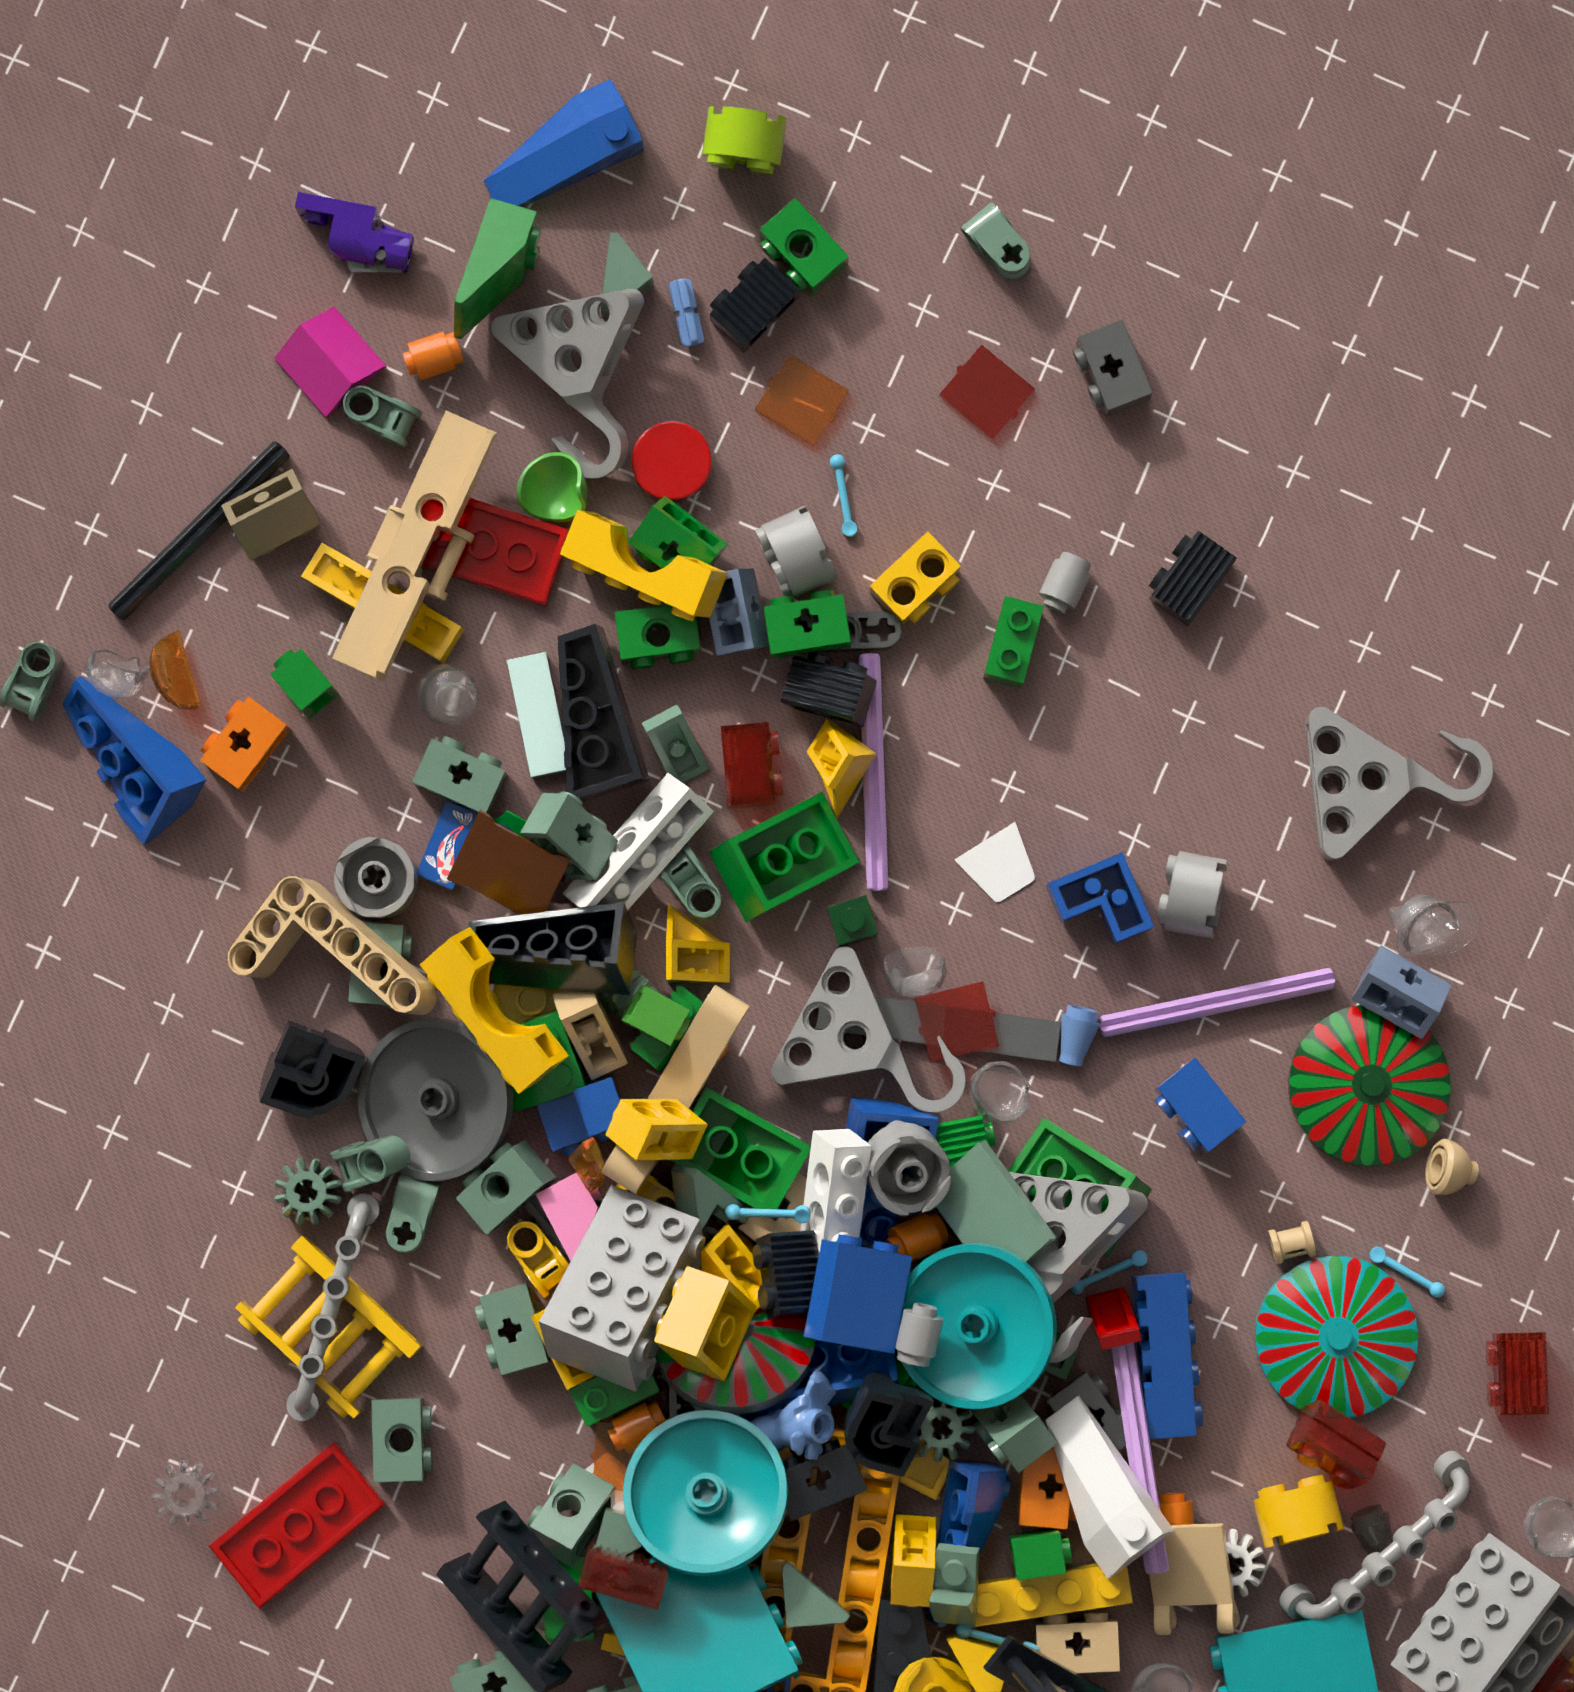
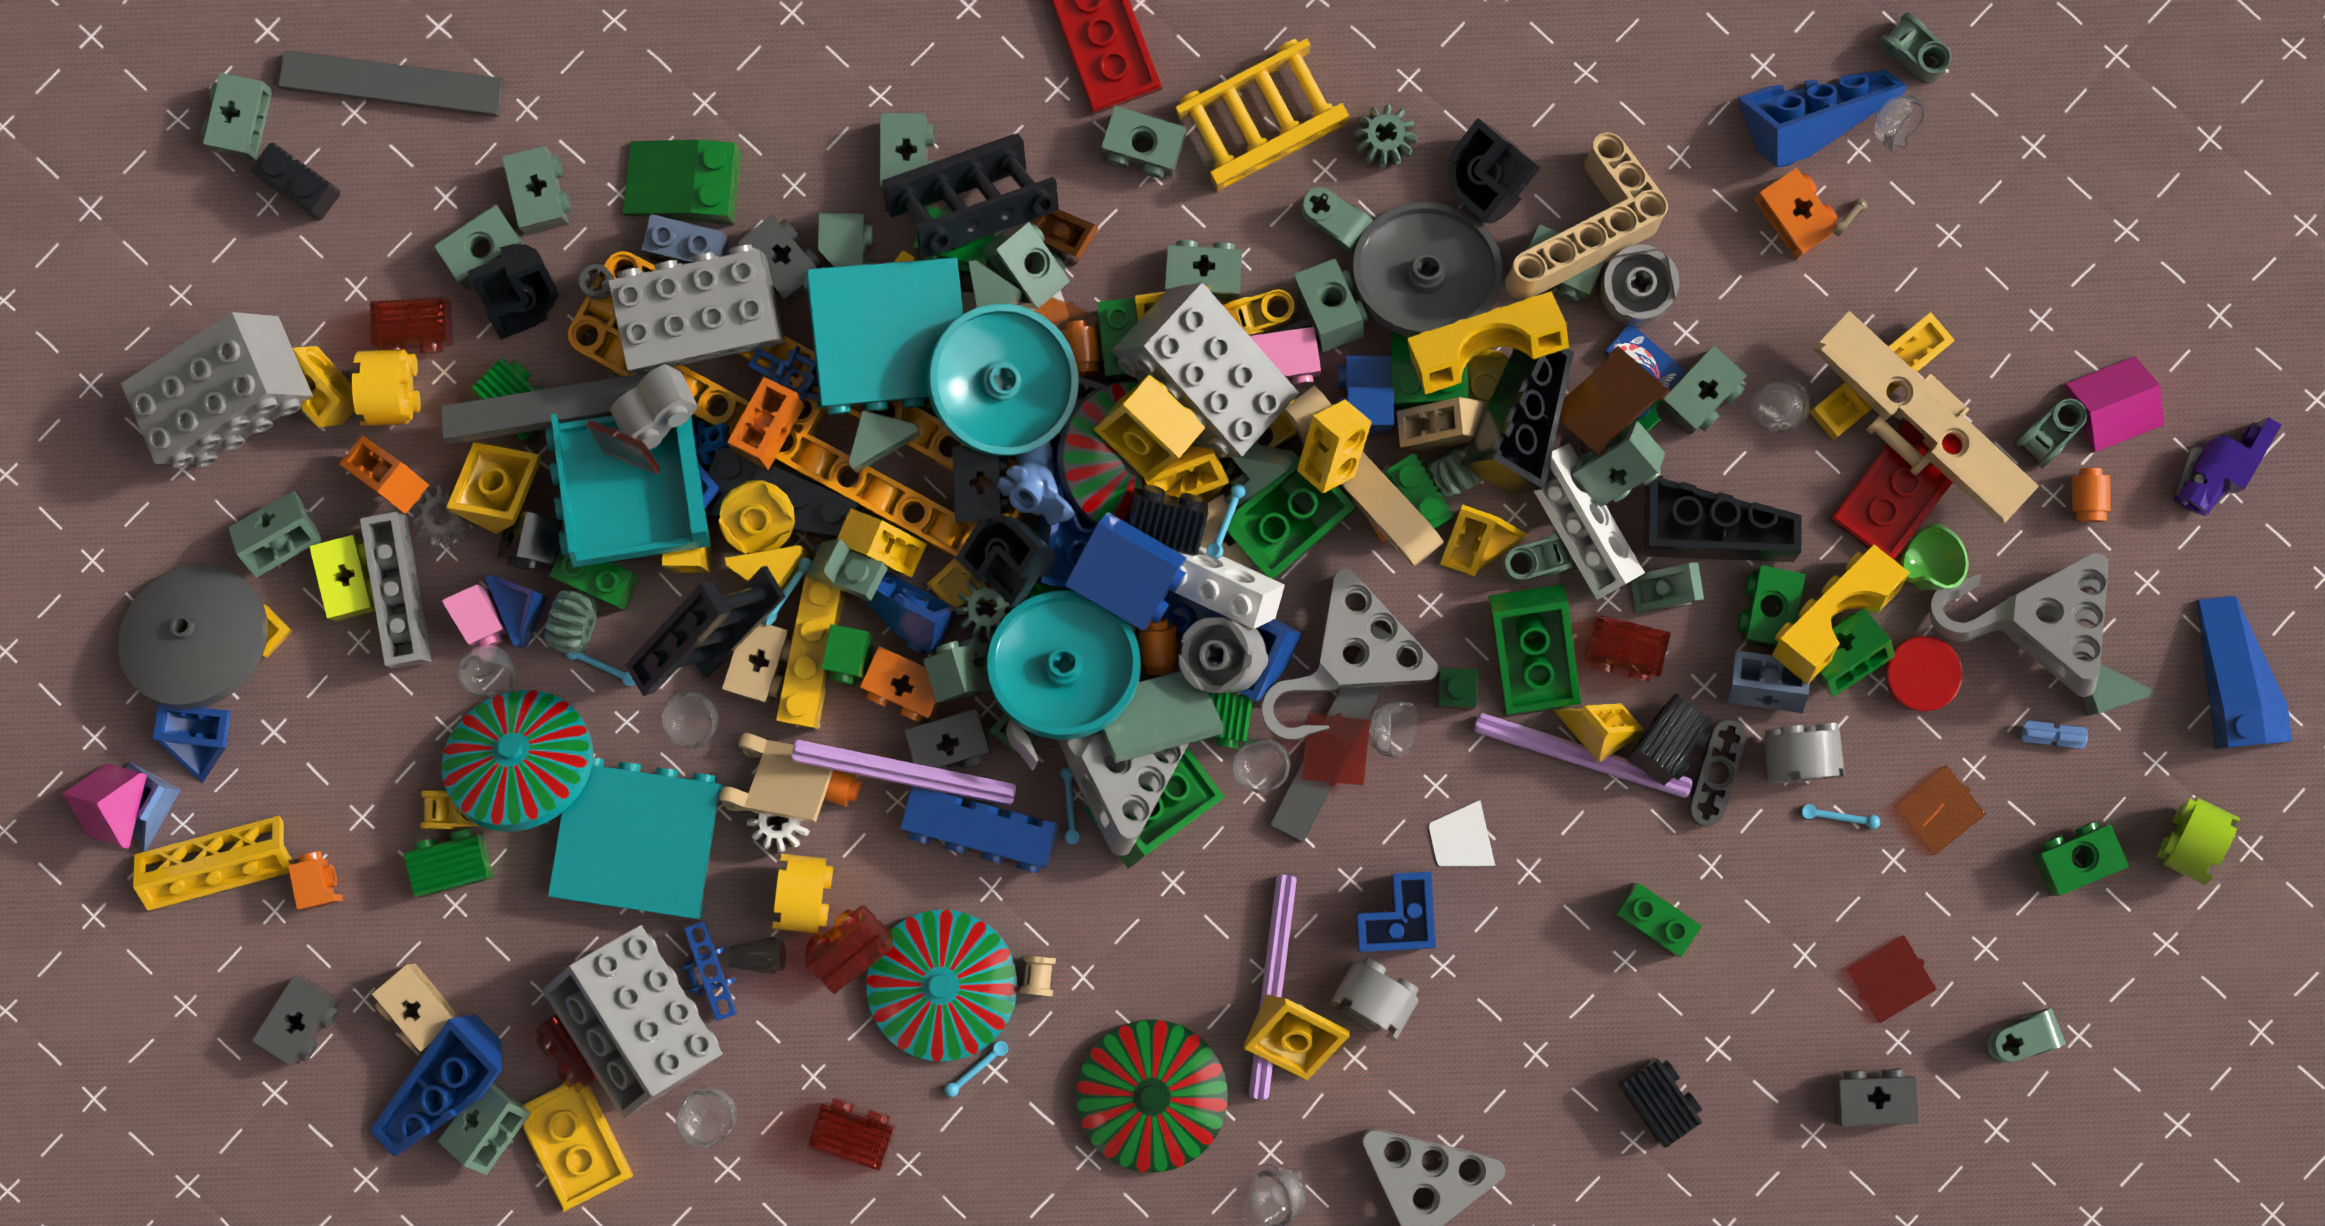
camera: 115 degrees right, 0 degrees up
black axle [108,441,290,620] -> none
clear orange tile [149,630,201,710] -> none
dark tan brick [221,469,321,561] -> none
green brick [270,649,340,720] -> none
light grey bar [286,1194,381,1421] -> none
sand green piece [330,1136,410,1192] -> none
slope [454,198,541,339] -> none
light aqua tile [507,652,566,778] -> none
clear orange tile [568,1137,605,1192] -> none
clear red brick [578,1542,668,1610] -> none
bright green brick [621,985,690,1046] -> none
black brick [710,258,800,353] -> none
green brick [763,590,851,659] -> none
yellow brick [869,532,961,626] -> none
light grey brick [895,1303,944,1367] -> none
light grey brick [1039,552,1091,614] -> none
white wedge [1046,1396,1174,1579] -> none
medium blue cone [1059,1005,1101,1066] -> none
red tile [1085,1288,1141,1350] -> none
blue brick [1154,1057,1247,1154] -> none
light grey bar [1279,1451,1470,1620] -> none
sand blue brick [1351,945,1451,1039] -> none
tan brick [1425,1139,1479,1195] -> none
none -> blue piece [680,921,737,1021]
none -> dark orange slope [1033,209,1098,265]
none -> yellow slope [1244,995,1350,1081]
none -> dark tan hinge [1833,198,1868,237]

